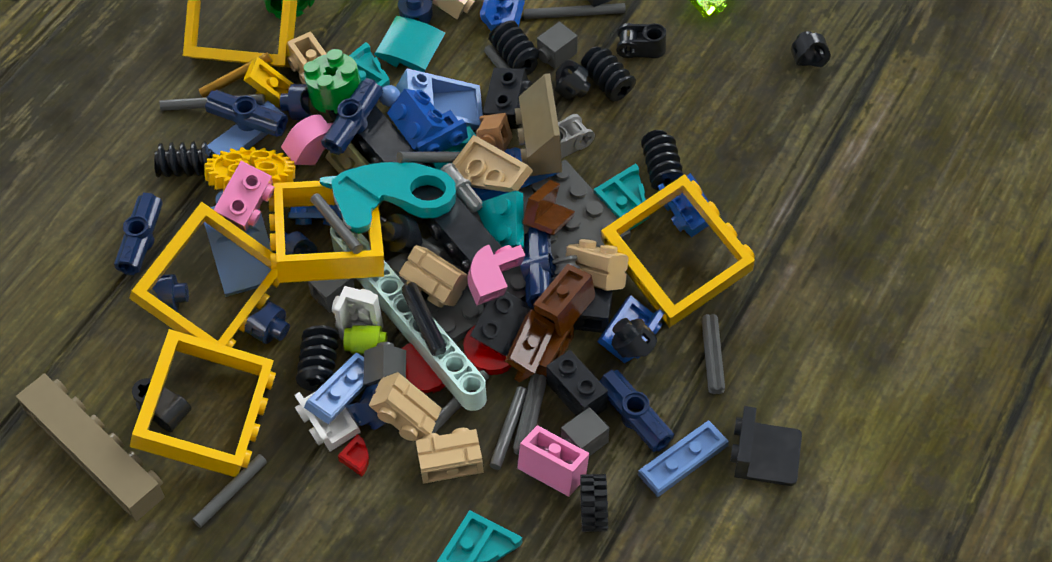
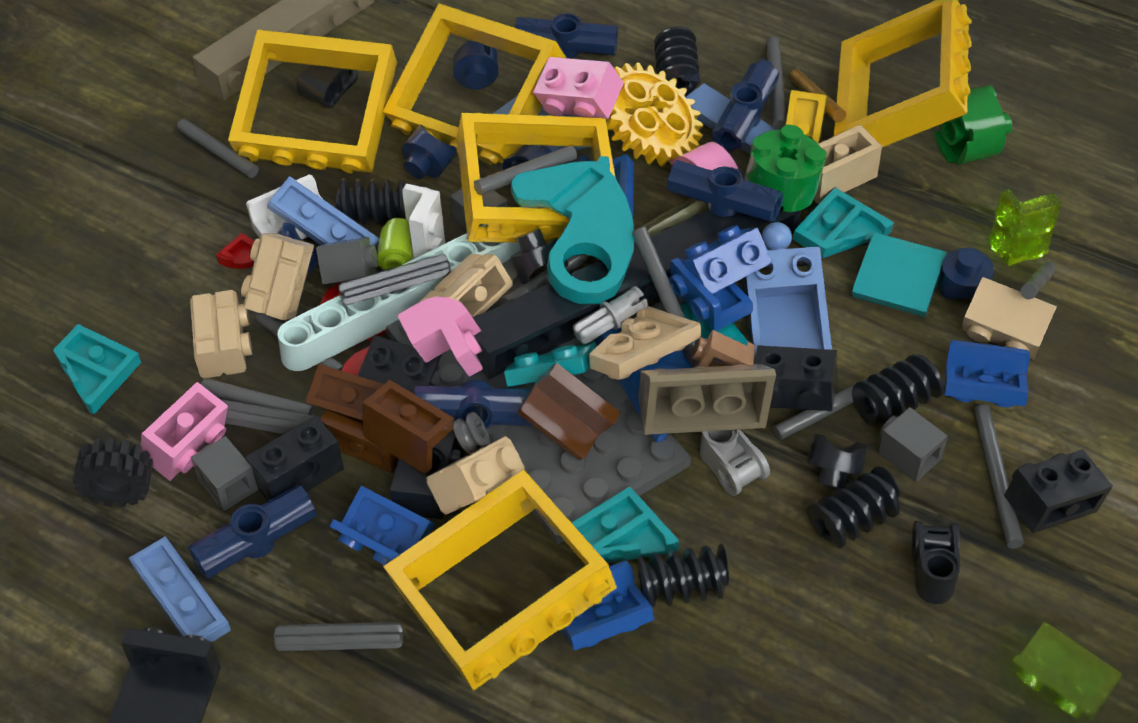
camera: 90 degrees right, 5 degrees down
black piece [611,318,657,358] -> none

